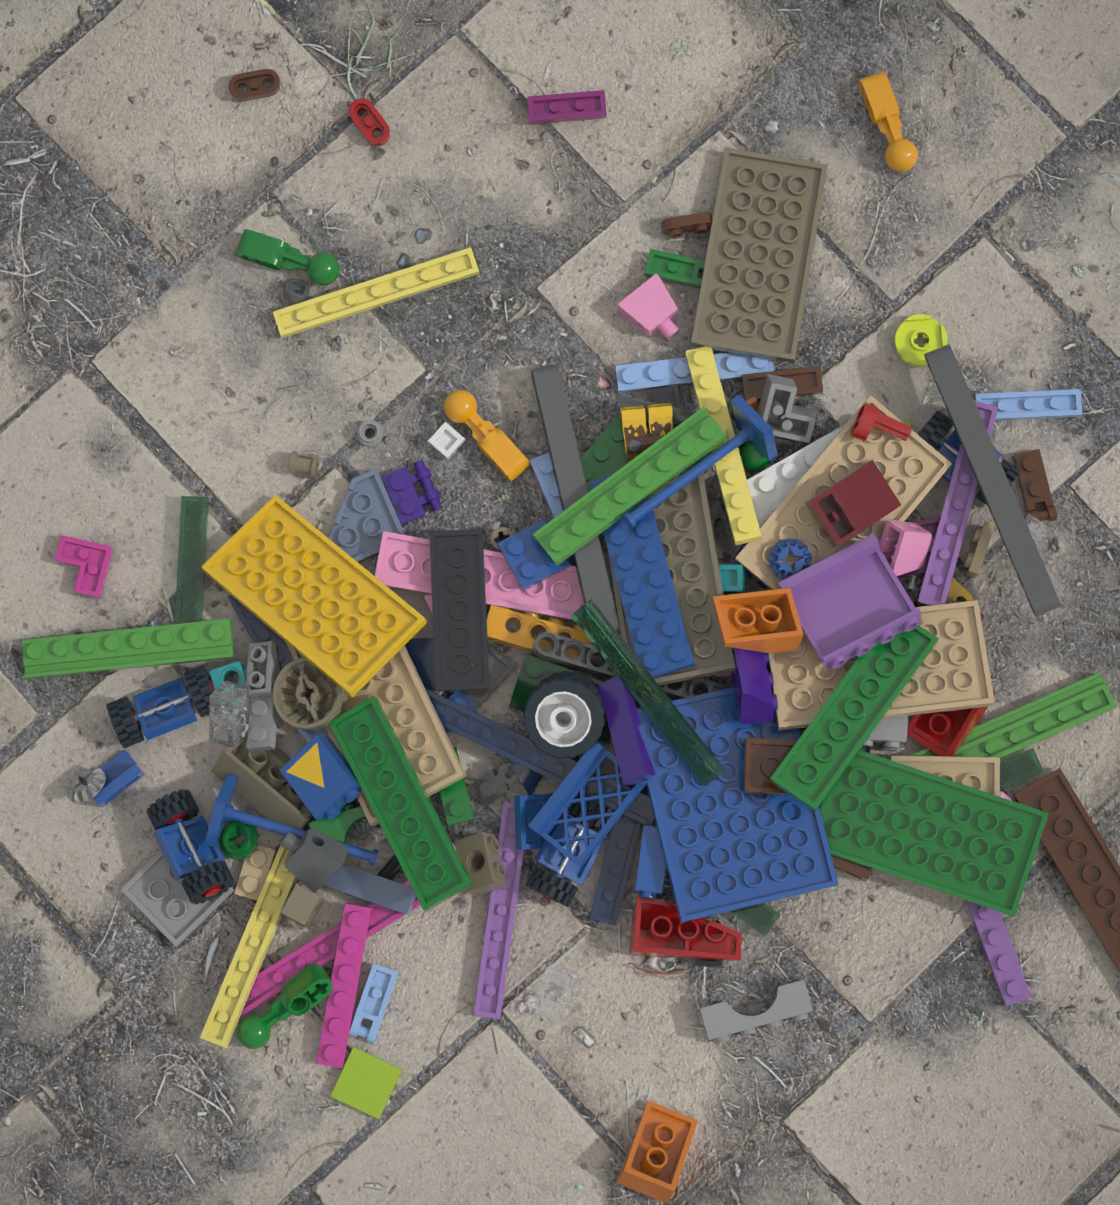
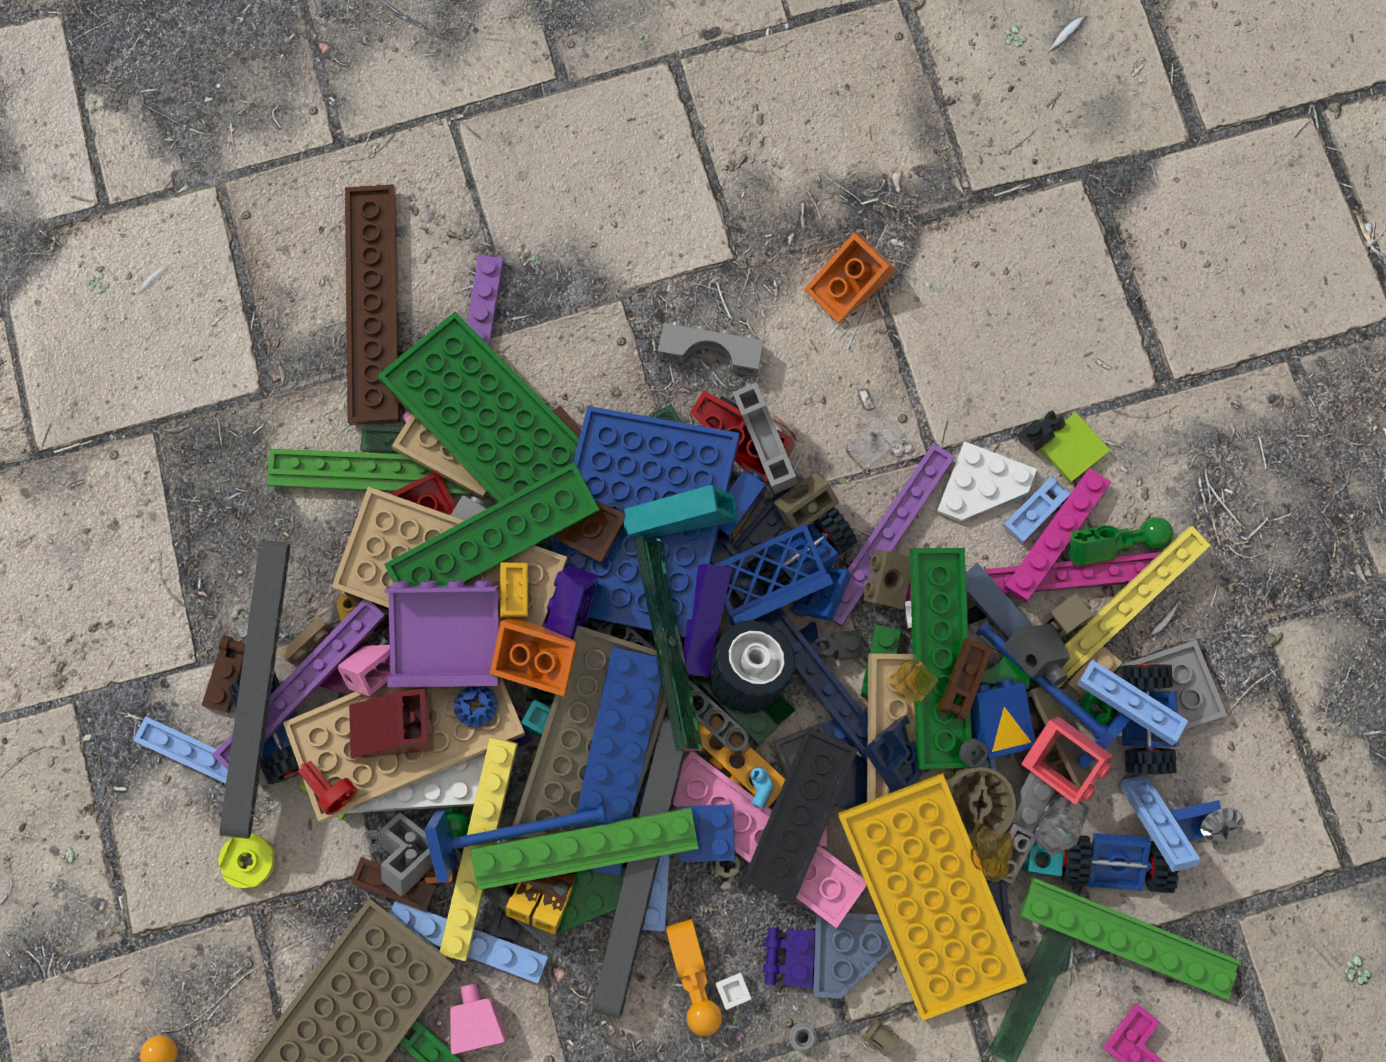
camera: 150 degrees left, 5 degrees down
none -> yellow plate [500,562,528,618]
none -> teal slope [624,485,738,539]
none -> light grey arch [732,382,799,494]
none -> medium azure arm [750,767,773,810]
none -> dark tan brick [773,473,839,529]
none -> dark blue slope [863,716,922,792]
none -> clear yellow panel [888,661,939,701]
none -> white plate [936,441,1037,522]
none -> reddish brown plate [938,638,993,721]
none -> dark grey tile [959,738,988,768]
none -> clear yellow plate [971,826,1012,882]
none -> black plate [1017,410,1066,452]
none -> coral window [1022,717,1114,805]
none -> light blue plate [1077,660,1188,746]
none -> light blue plate [1120,775,1200,872]

